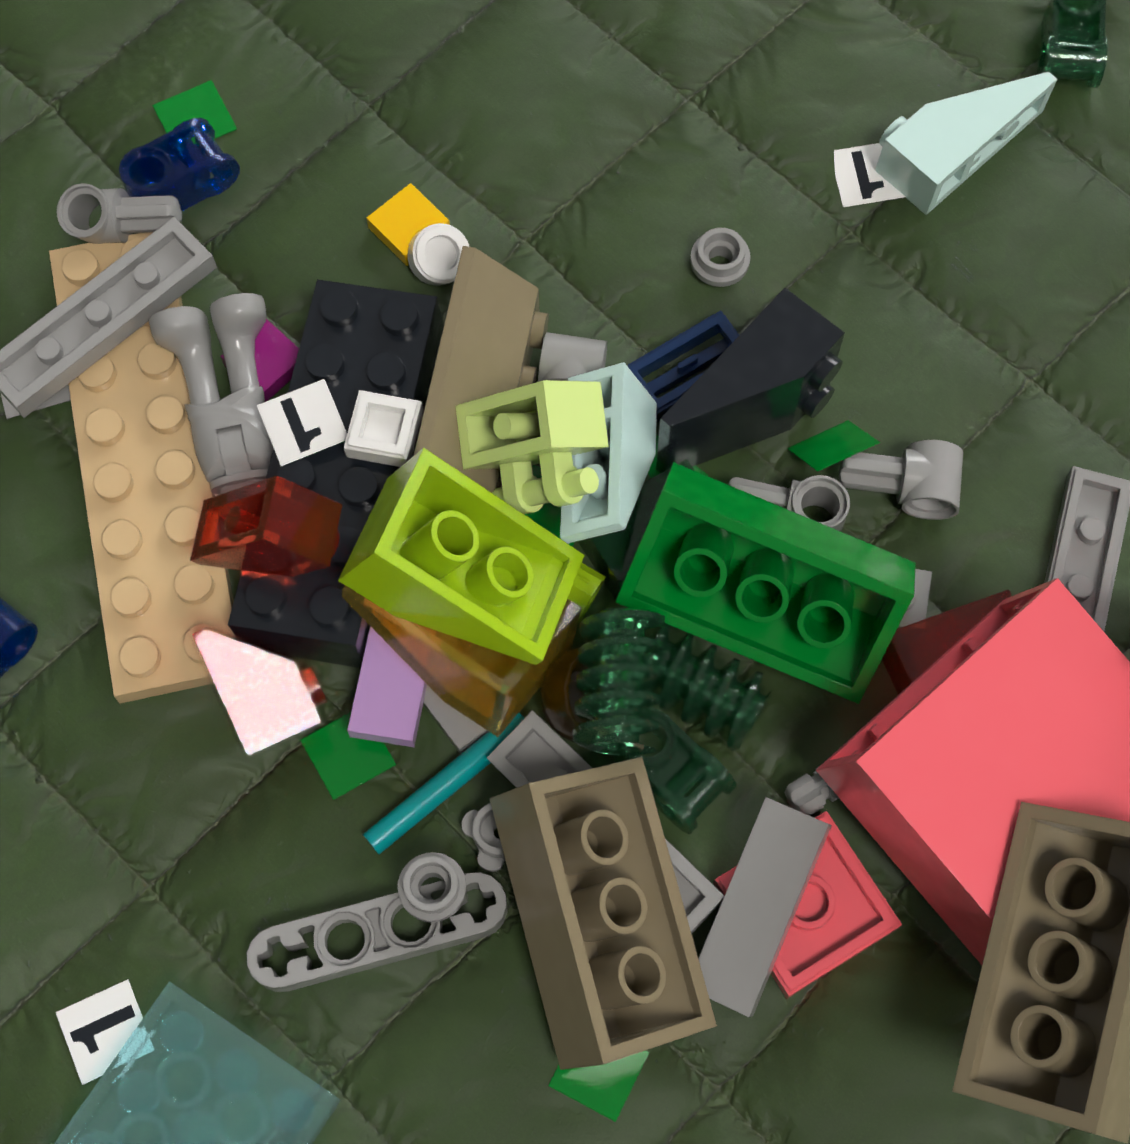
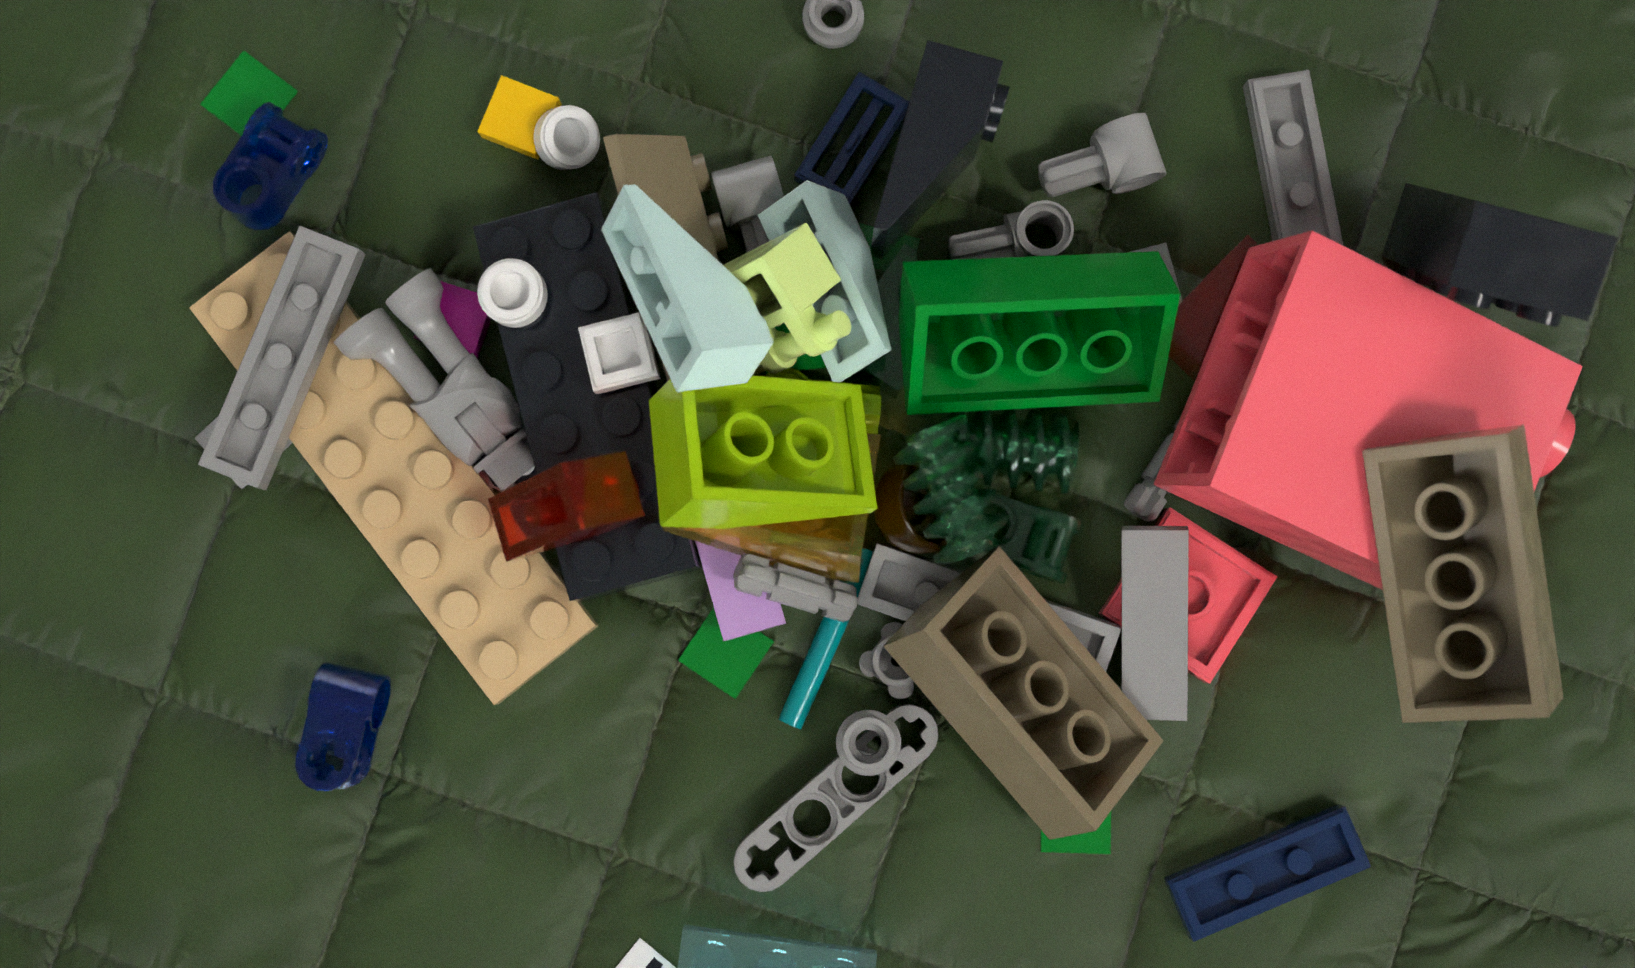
camera: 25 degrees left, 15 degrees up
light grey axle [57,183,182,244] -> none
clear red slope [192,627,327,756] -> none
white sticker [257,379,347,467] -> none
green sticker [787,420,880,472] -> none
none -> white tile [478,258,548,328]
none -> light aqua slope [601,184,774,392]
none -> light grey axle [733,553,858,622]

